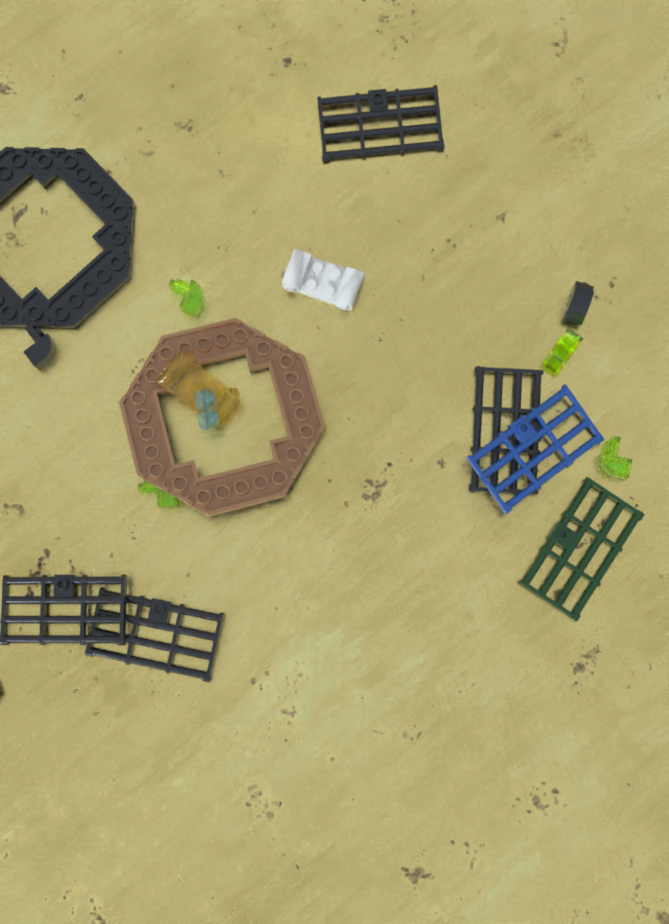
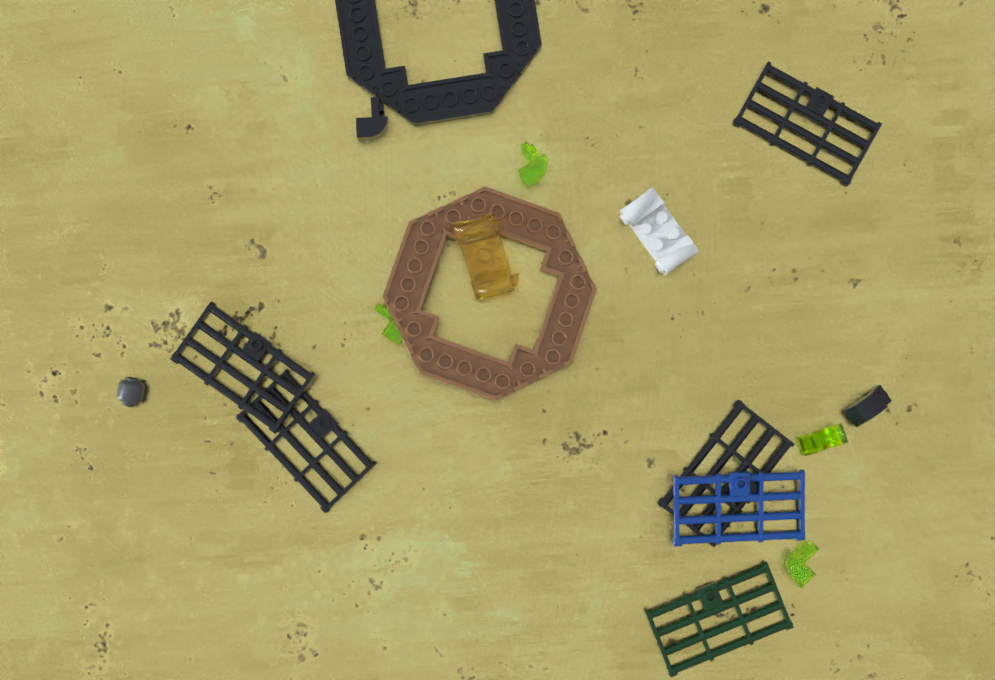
camera: 30 degrees right, 5 degrees up
clear light blue hinge [194,389,218,430] -> none

